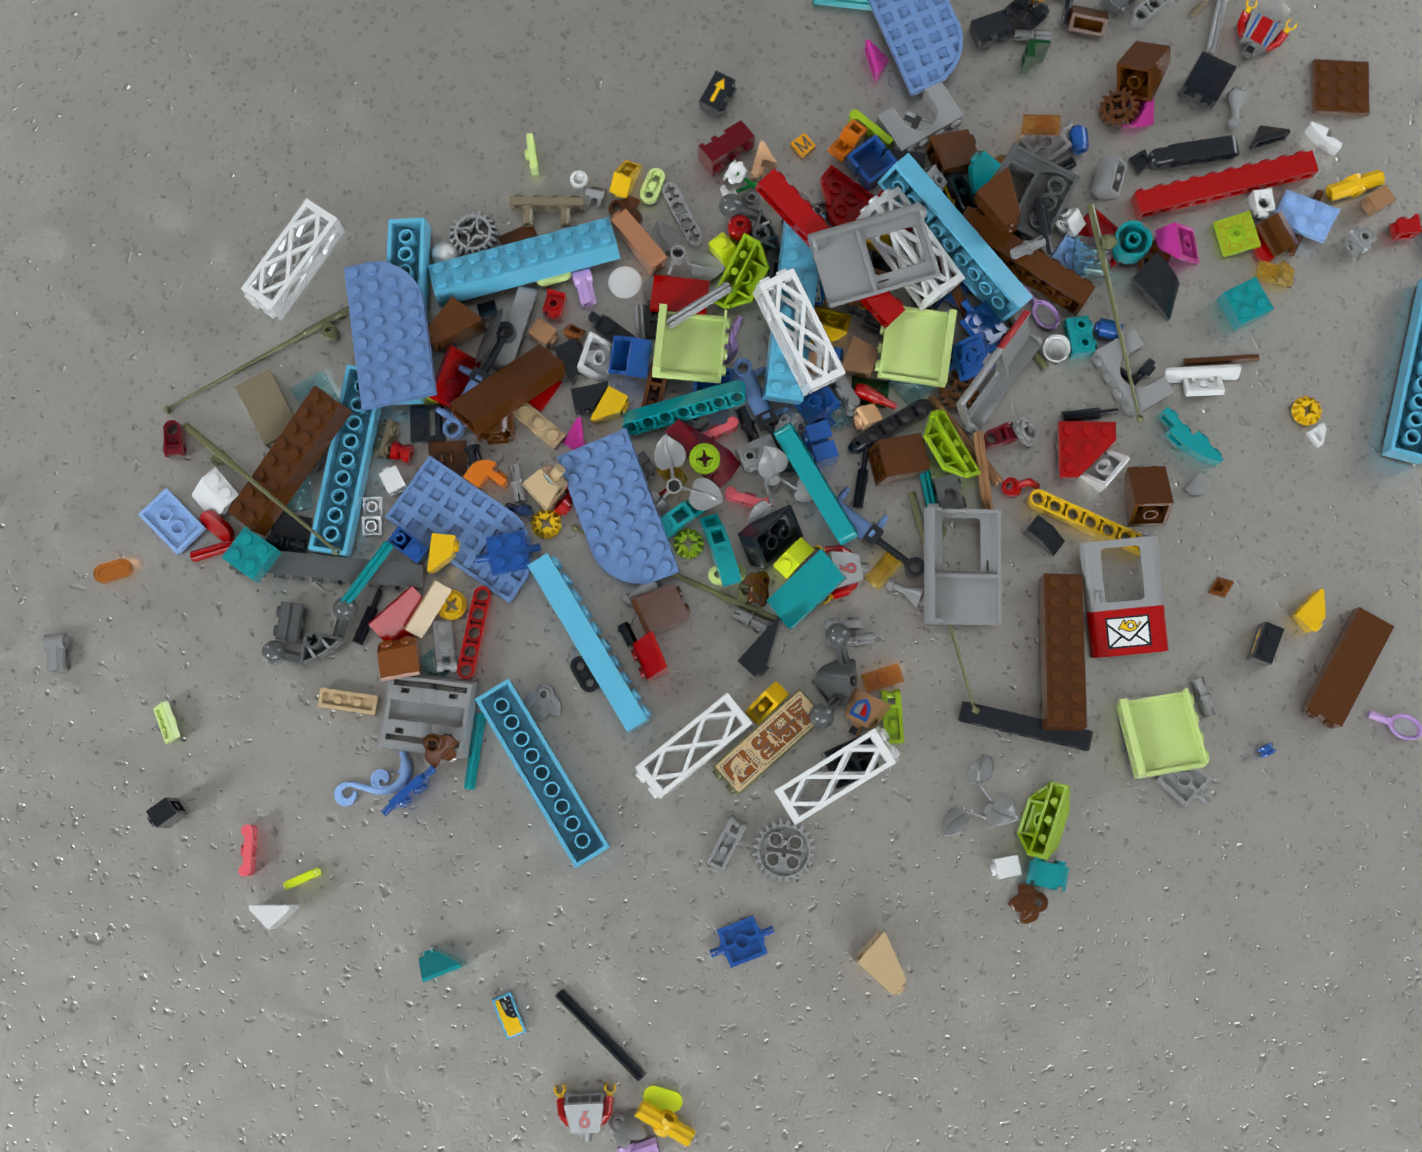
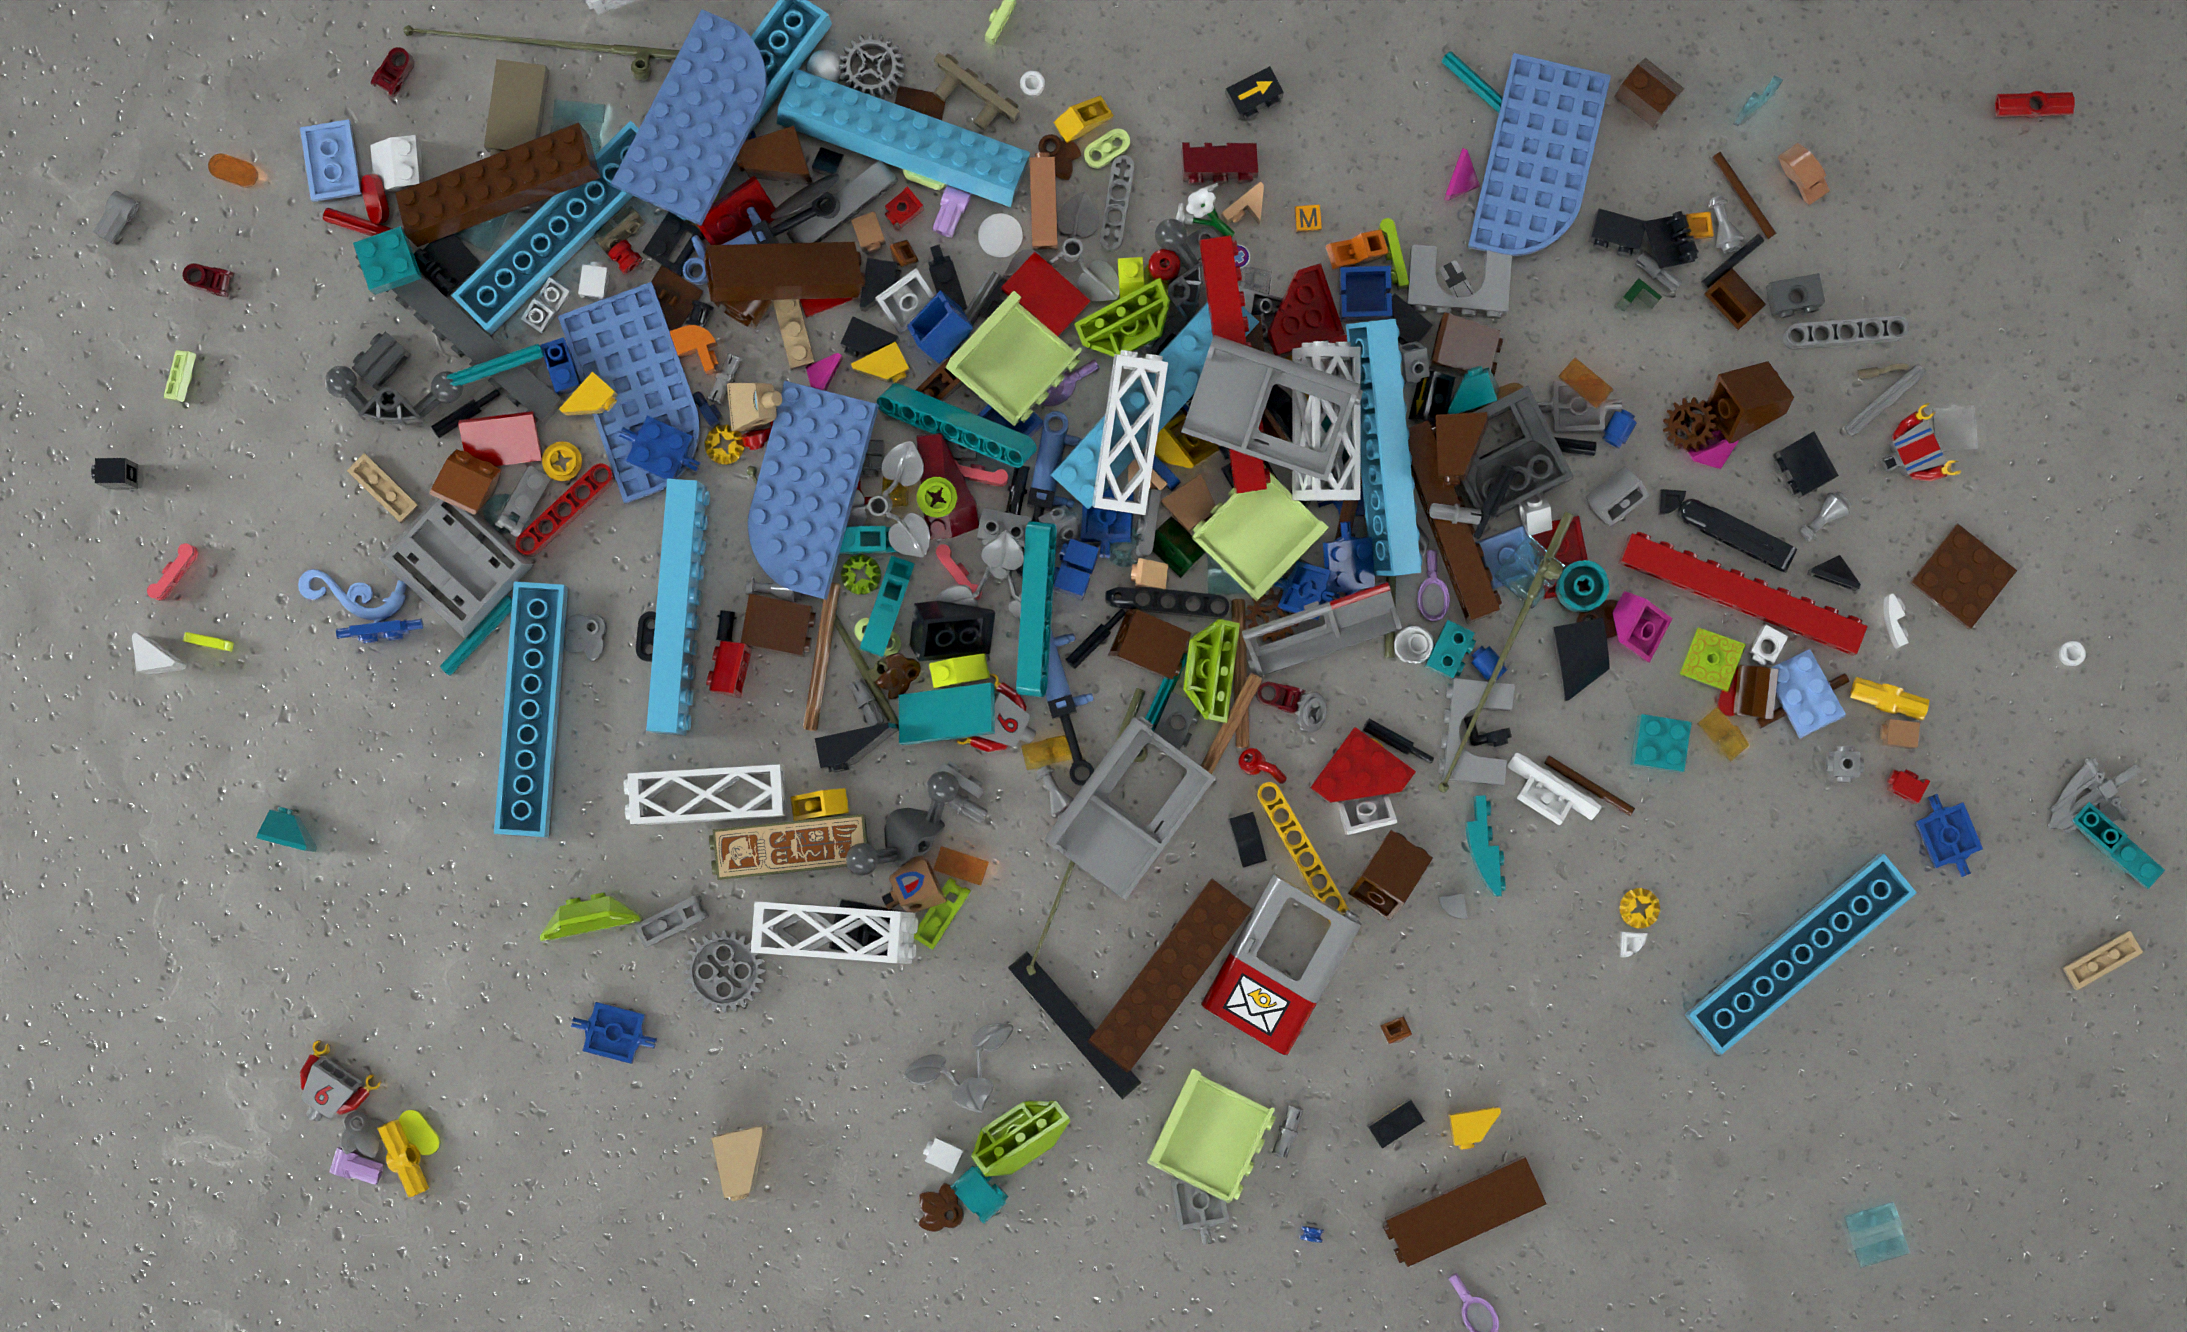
camera: 40 degrees right, 5 degrees up
olive piece [183,422,341,555] -> none
tan tile [405,579,452,639] -> none
reddish brown plate [423,733,458,768] -> none
slope [492,991,526,1040] -> none
black axle [555,989,645,1081] -> none
light grey tile [585,185,607,207] -> none
light grey axle [666,282,732,329] -> none
red piece [854,383,897,410] -> none
none -> dark red piece [182,263,235,298]
none -> lime wedge [540,892,643,941]
none -> medium nougat axle [803,582,840,731]

